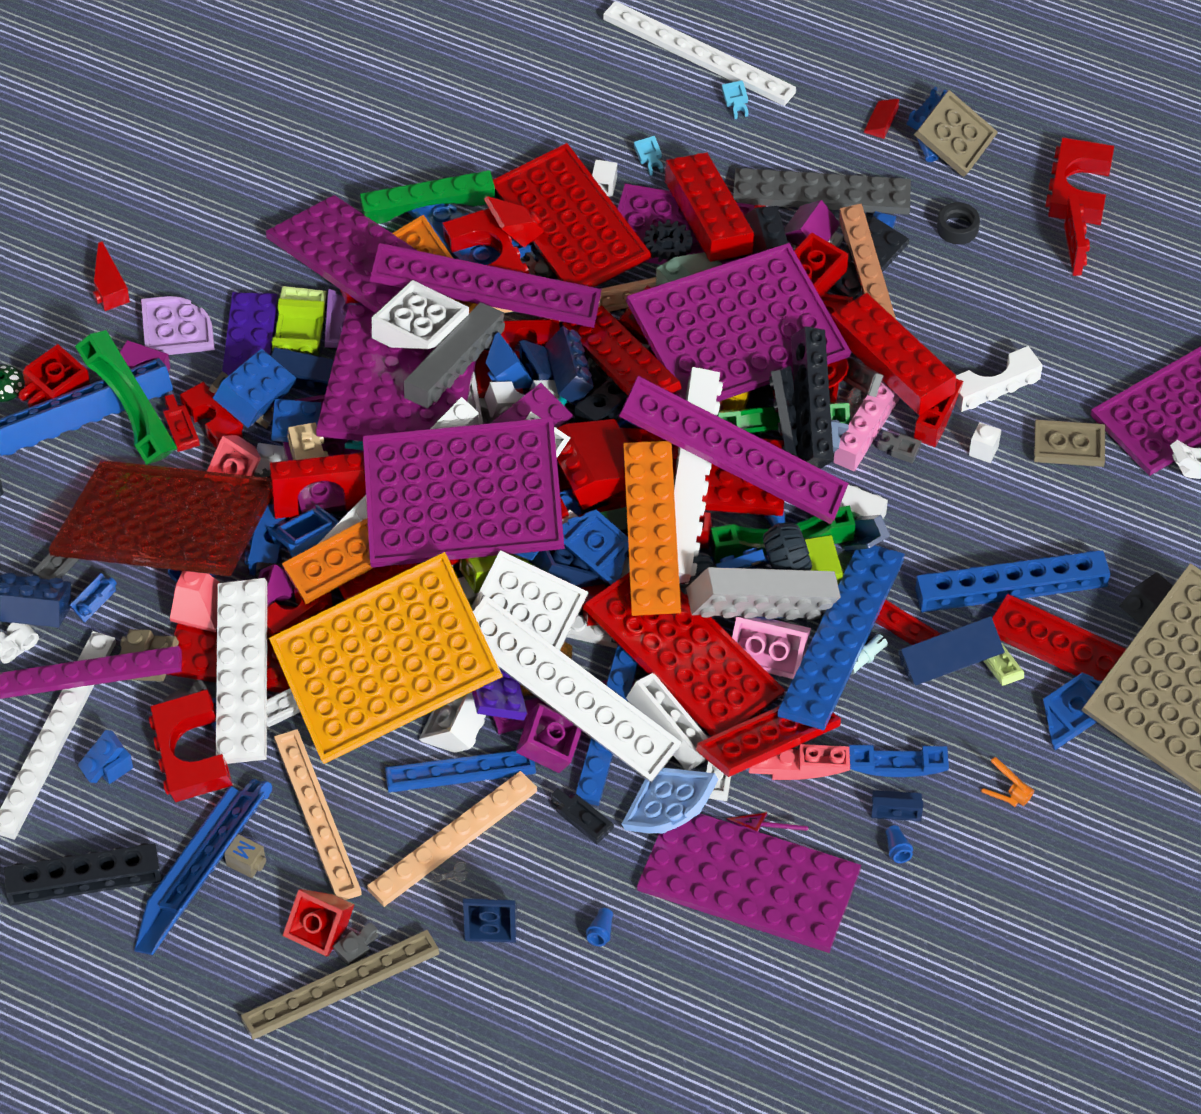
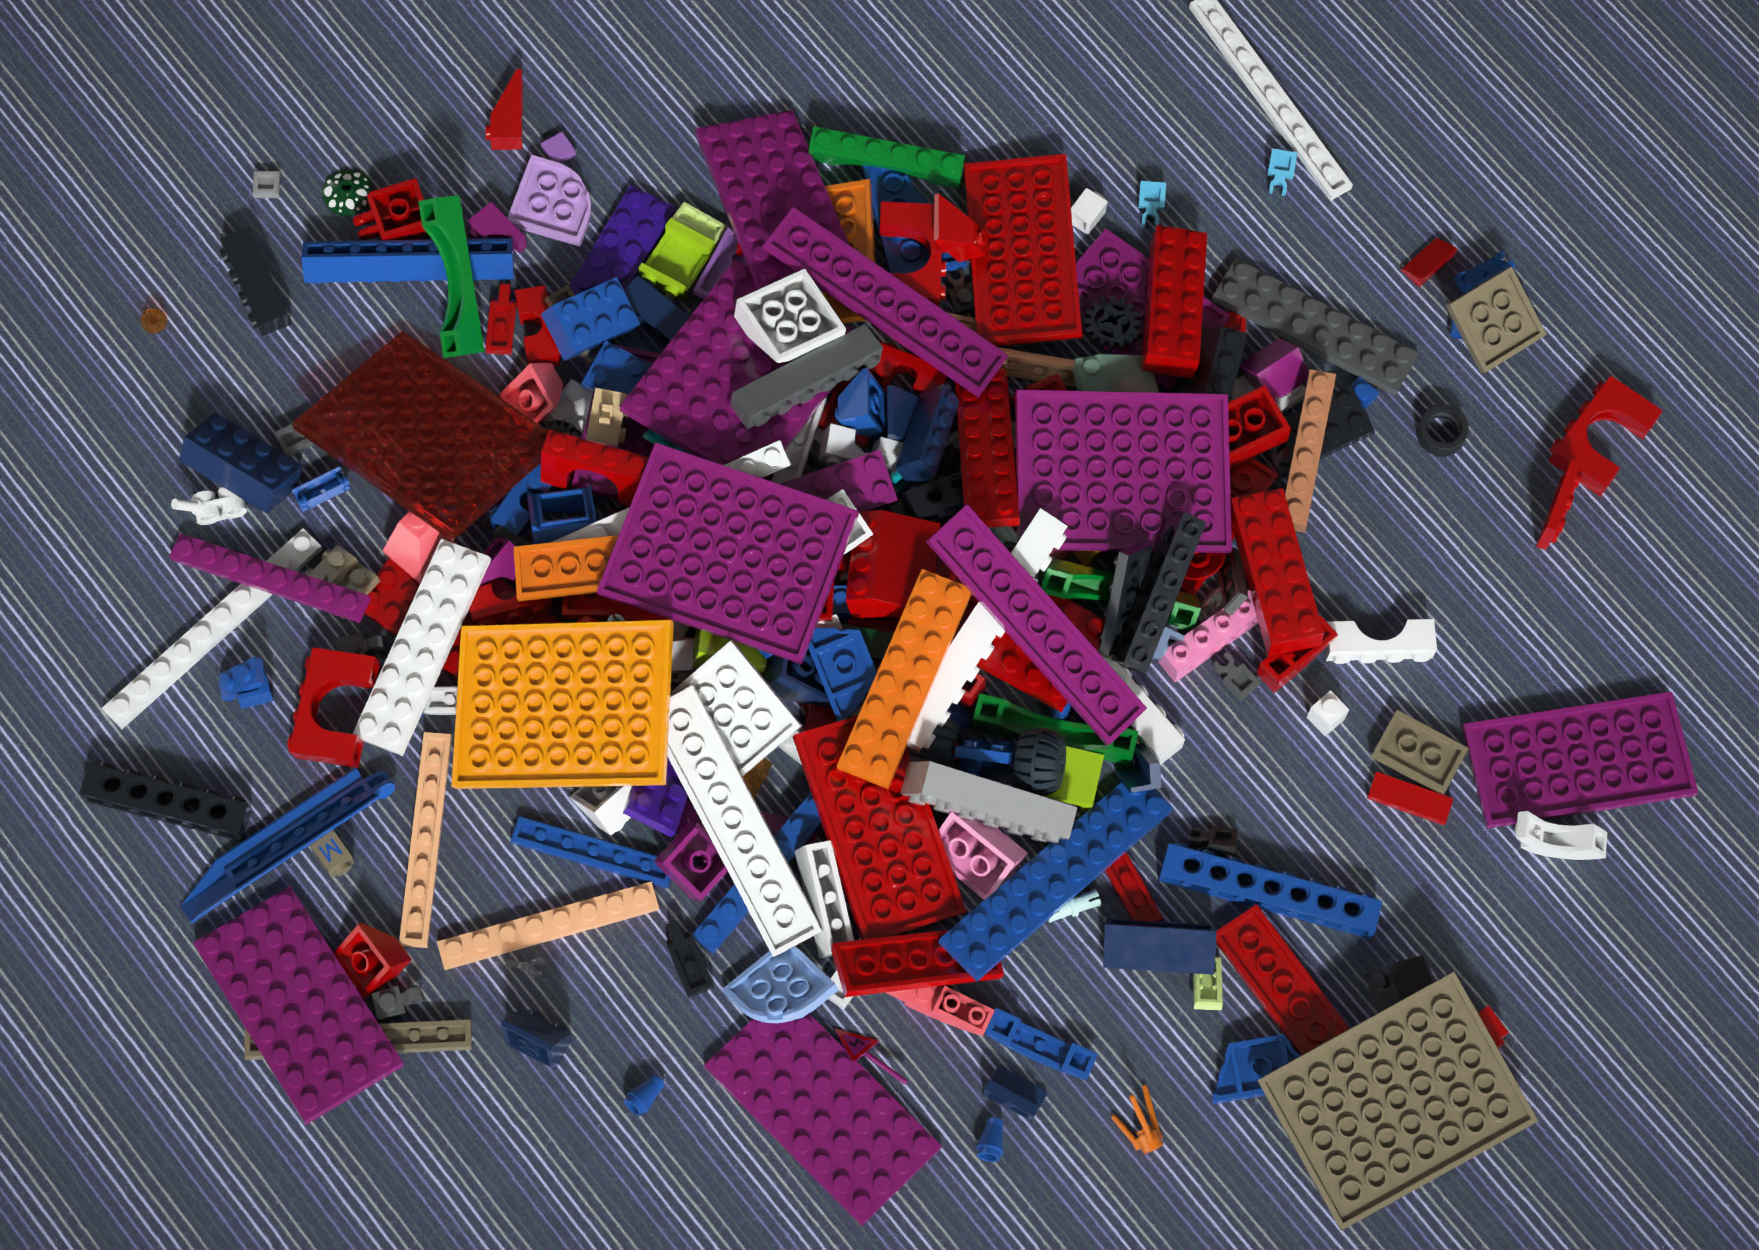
camera: 20 degrees right, 15 degrees up
none -> magenta plate [193,886,404,1125]
none -> medium lavender tile [540,132,576,163]
none -> pearl dark grey plate [1189,826,1238,855]
none -> red tile [1367,772,1454,825]

